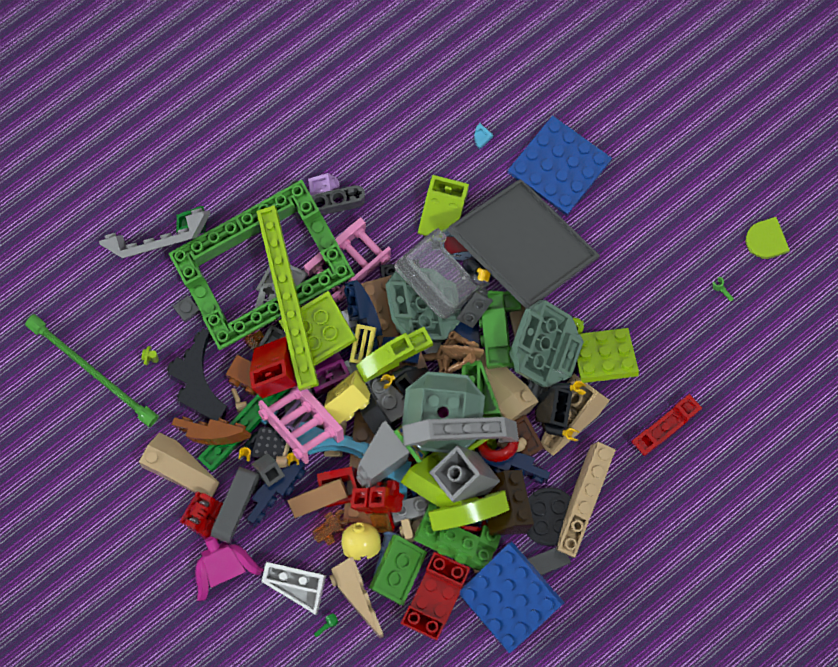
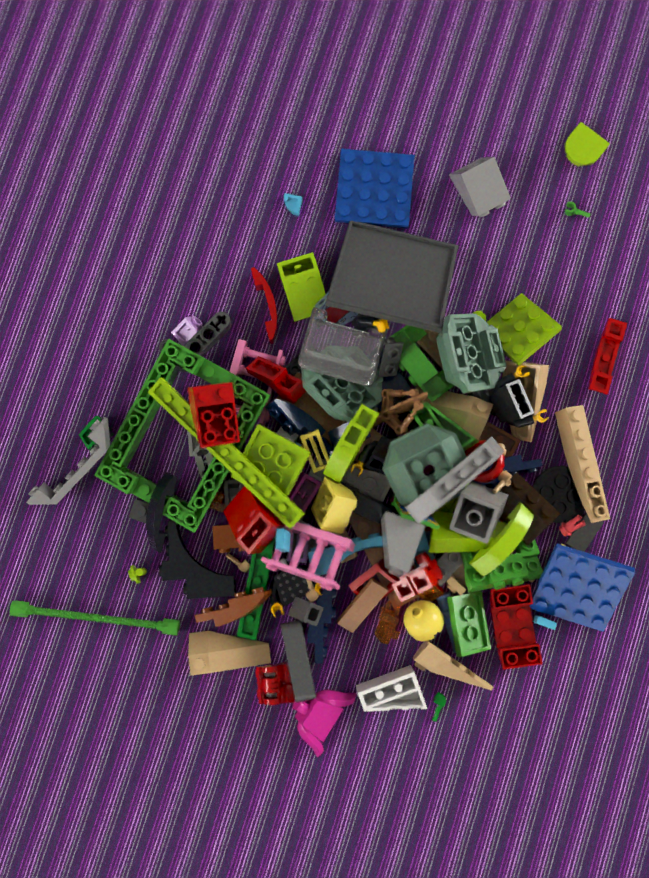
camera: 30 degrees left, 10 degrees up
none -> black slope [146,472,177,553]
none -> red slope [187,382,240,448]
none -> red slope [246,356,306,404]
none -> red slope [251,267,278,344]
none -> medium azure tile [275,528,291,552]
none -> light grey slope [449,157,511,218]
none -> tan hand [492,471,512,494]
none -> medium azure tile [533,615,557,630]
none -> coral pin [559,515,586,536]

